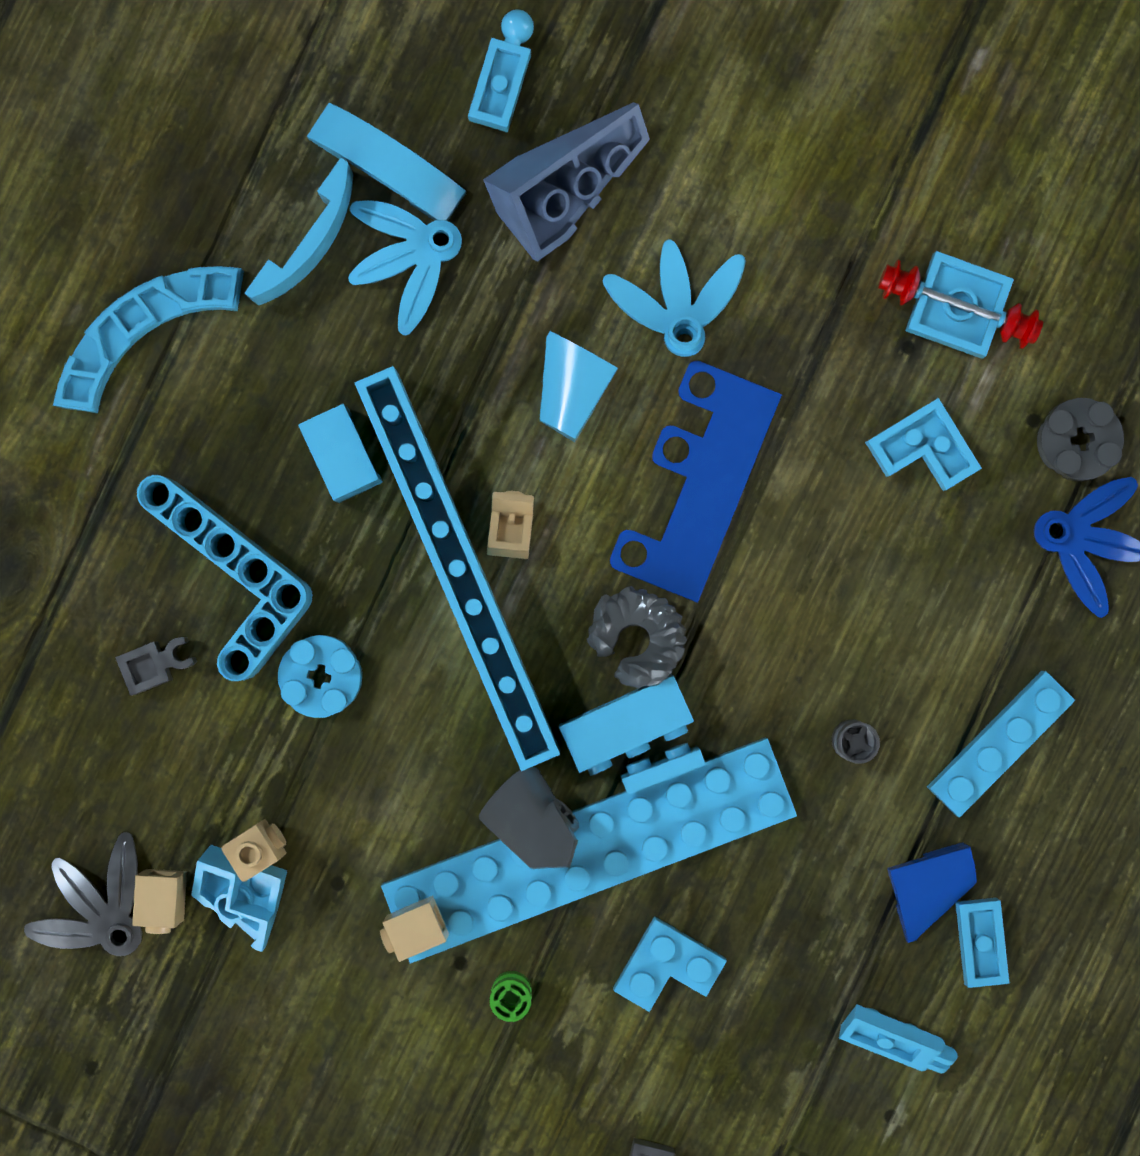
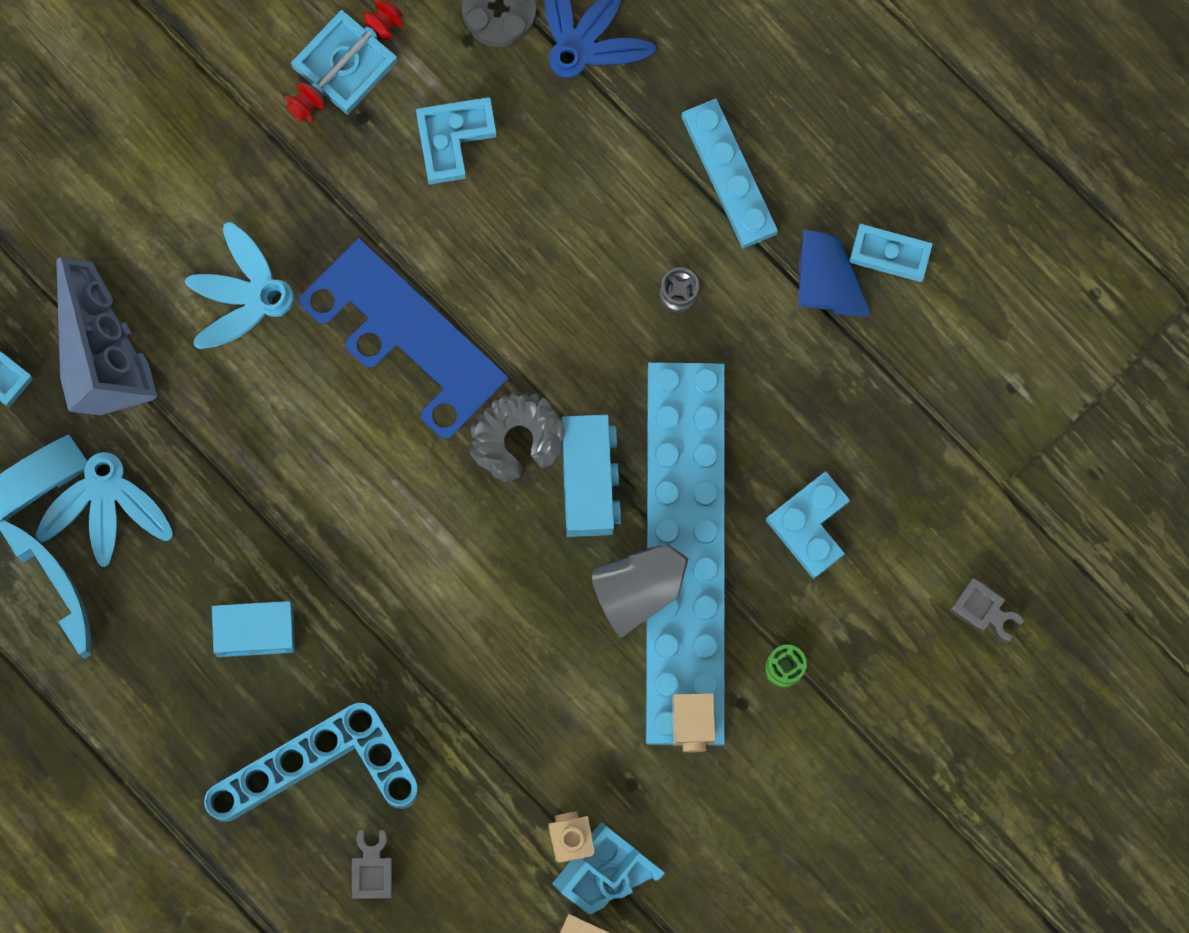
camera: 75 degrees left, 10 degrees down
medium azure tile [53,266,244,413] -> none
medium azure plate [278,635,362,718] -> none
medium azure brick [354,366,560,771] -> none
tan bracket [487,491,534,559] -> none
medium azure slope [540,331,618,442] -> none
medium azure plate [620,743,706,795] -> none
medium azure hinge [839,1004,958,1073] -> none

